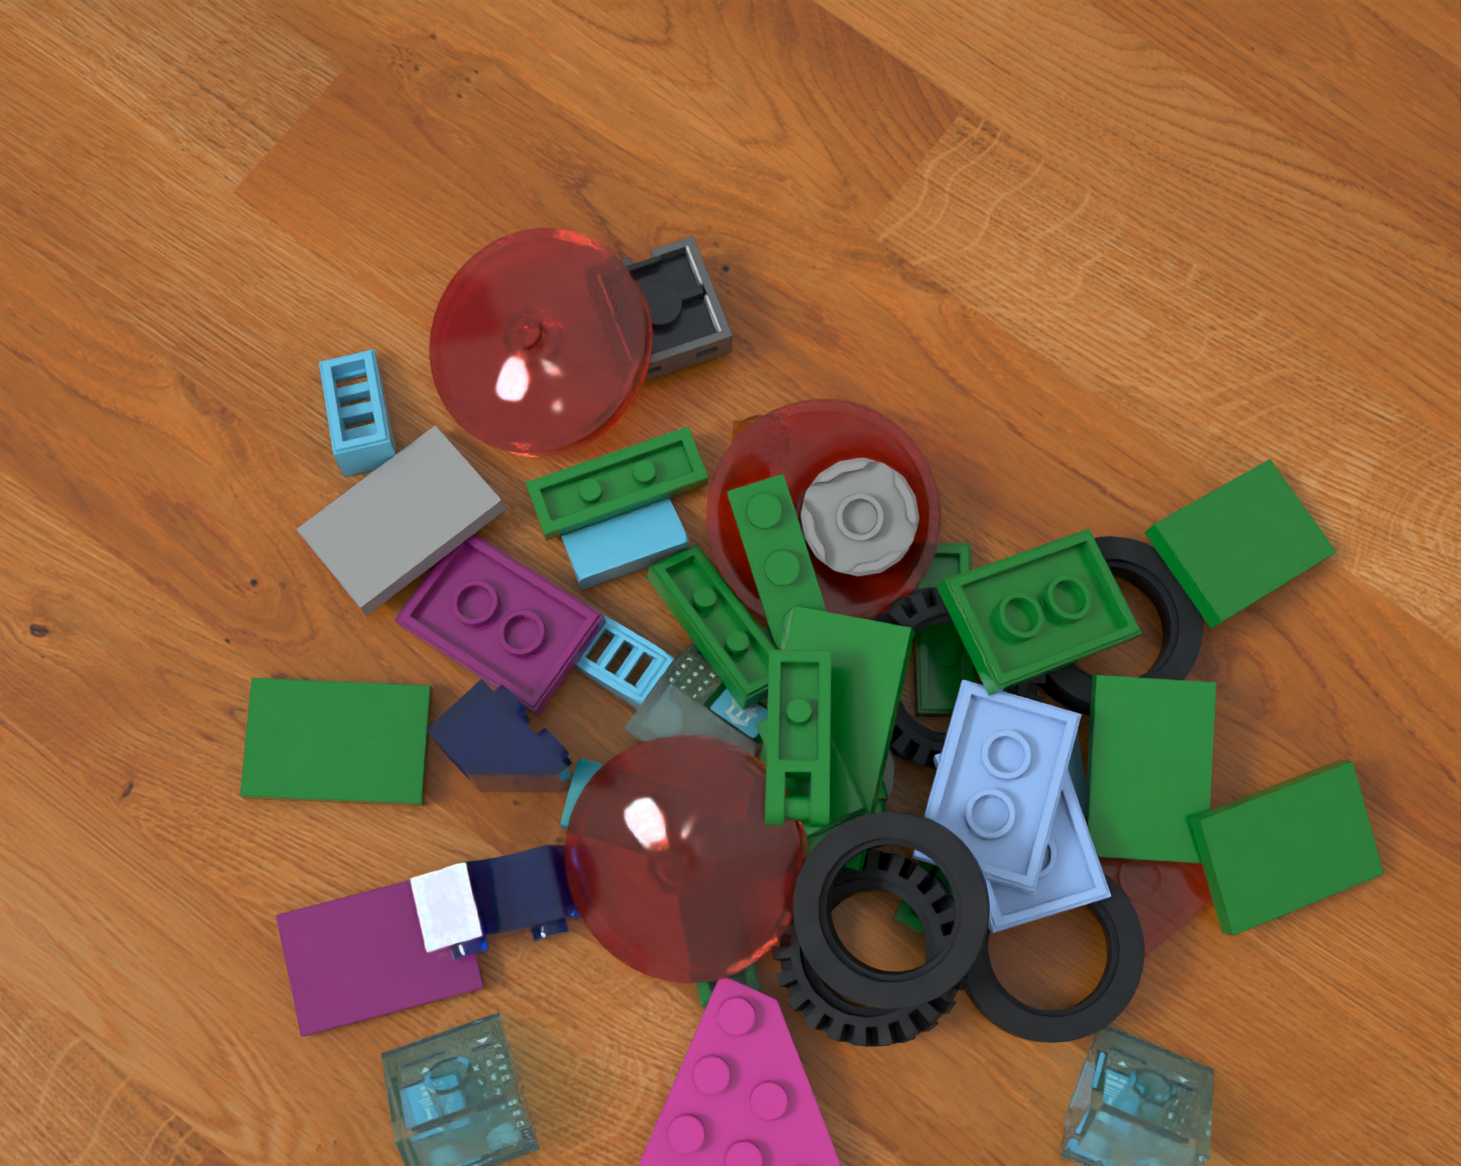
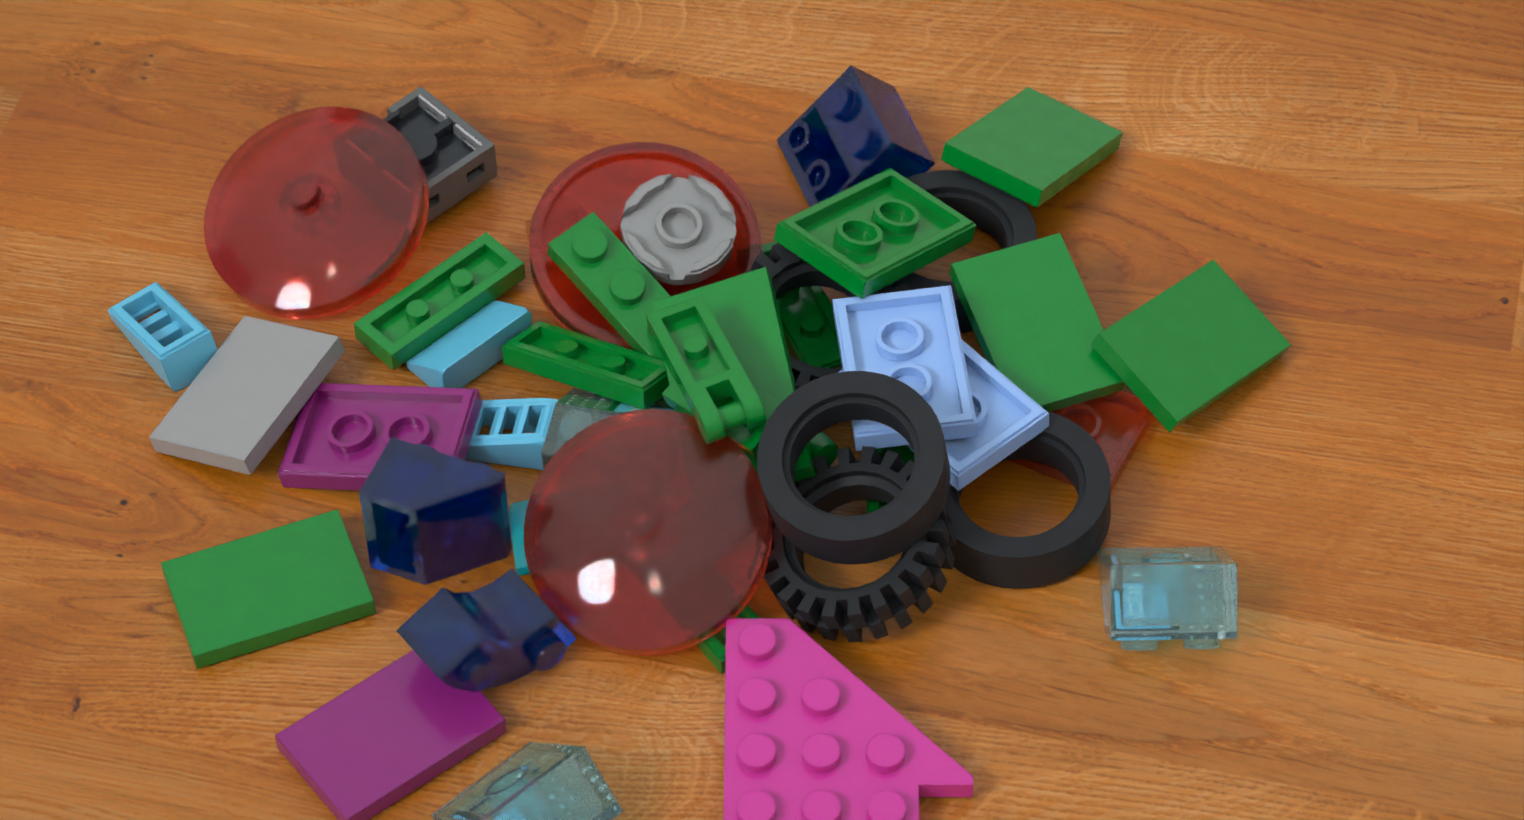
camera: 15 degrees left, 25 degrees down
none -> clear blue slope [777,65,935,207]

